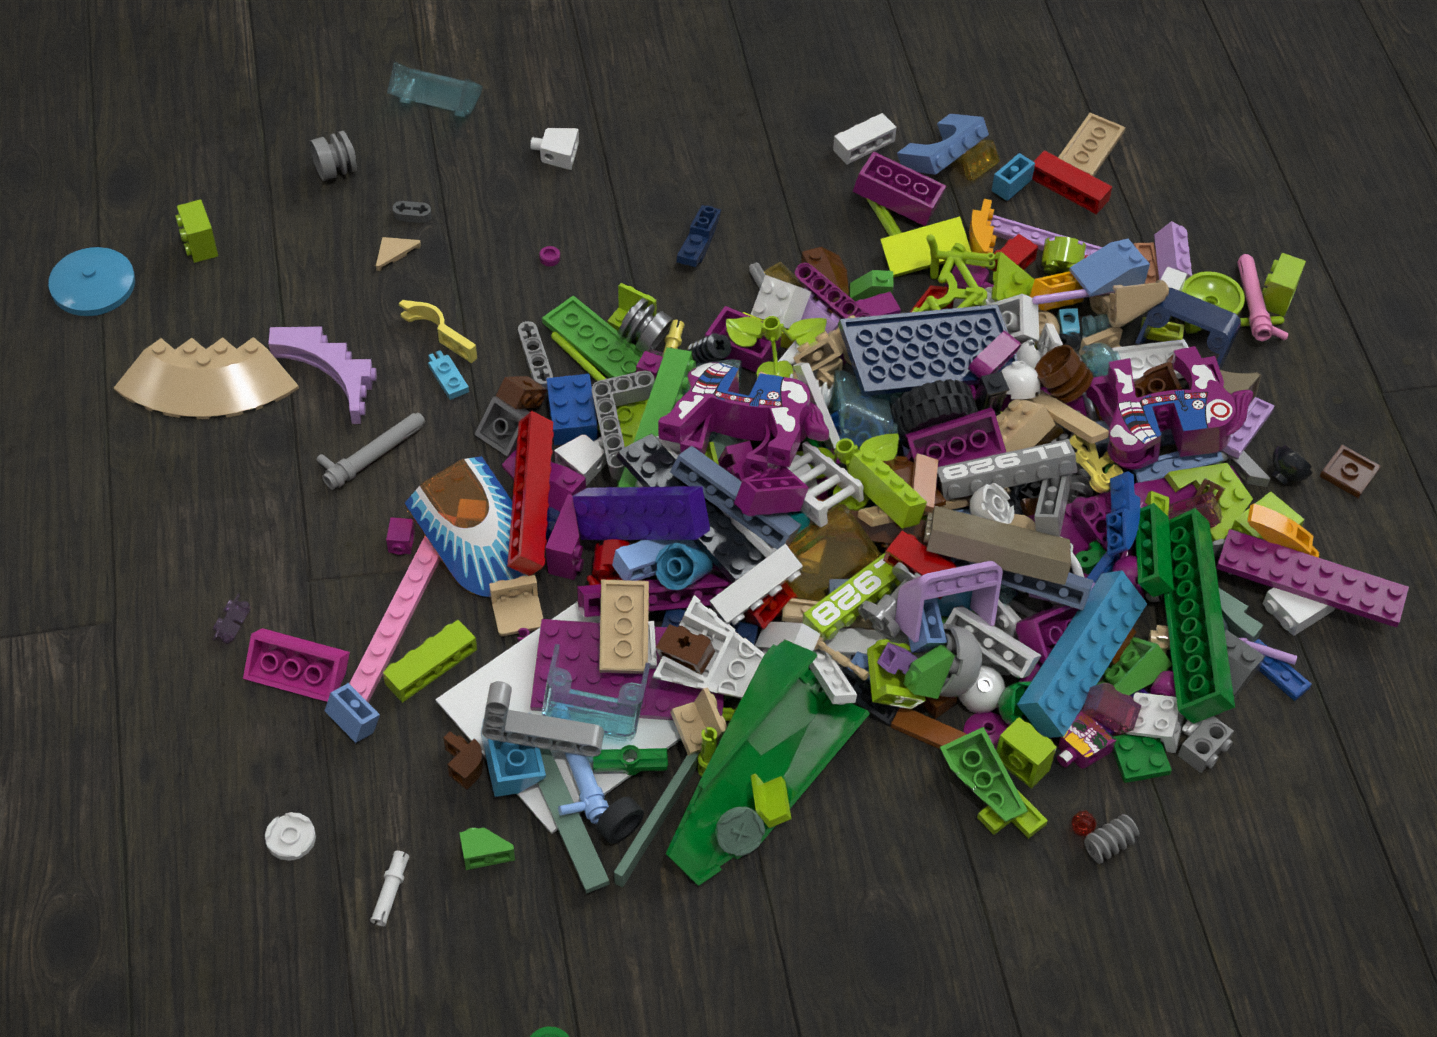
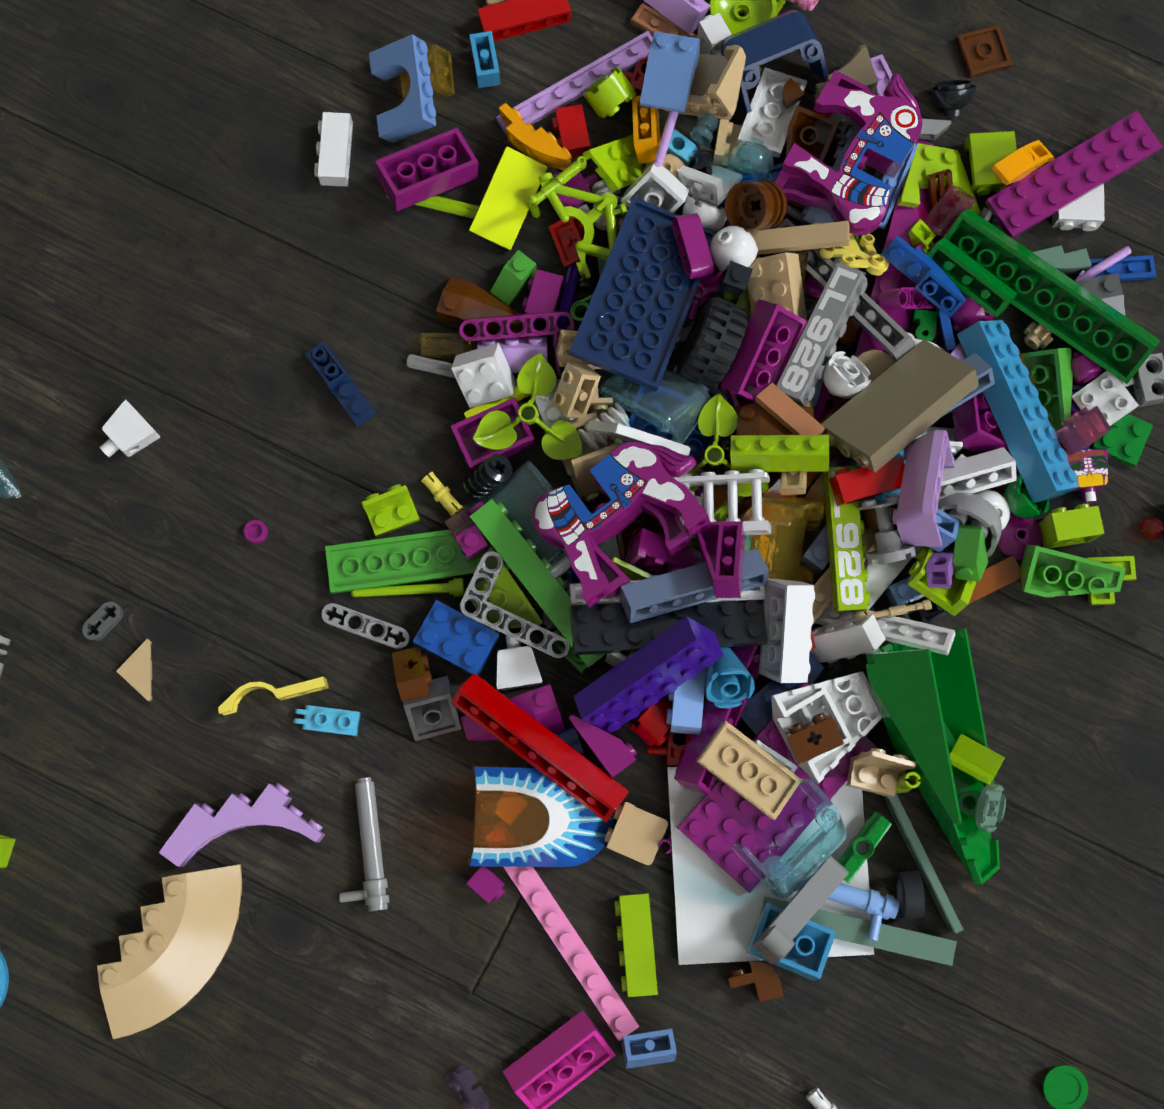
camera: 55 degrees left, 25 degrees up
bright green slope [459,828,515,870] -> none
flat silver wheel [618,298,673,353] -> none

